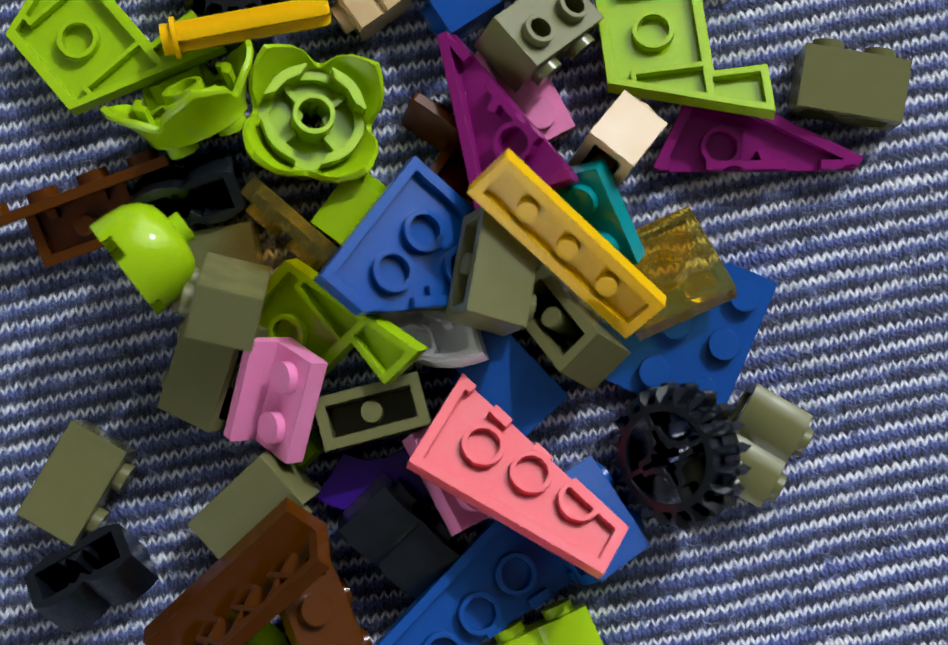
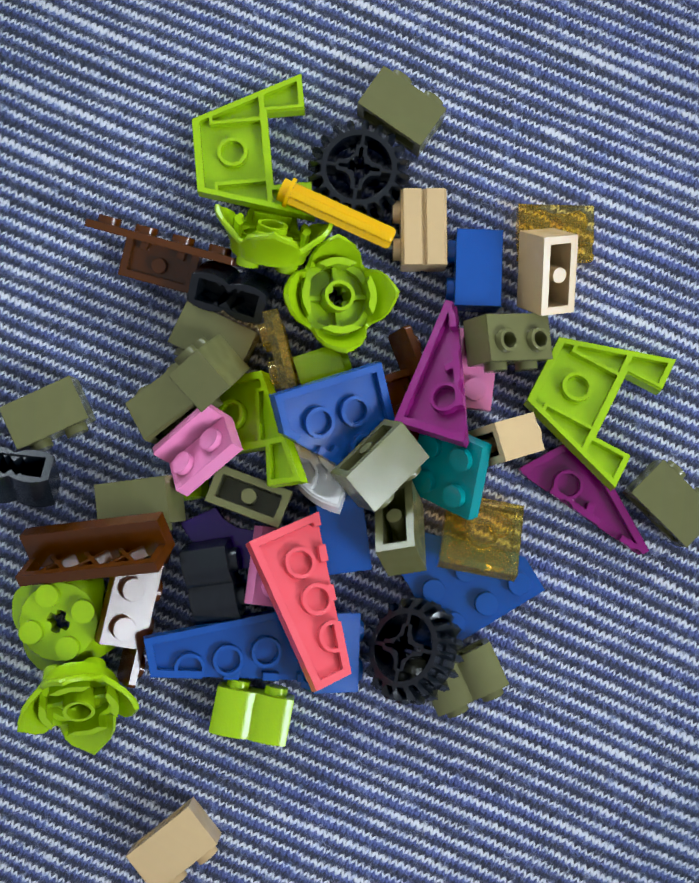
camera: 30 degrees right, 0 degrees up
lime cylinder [89,202,196,315] -> none
yellow plate [467,148,666,339] -> none

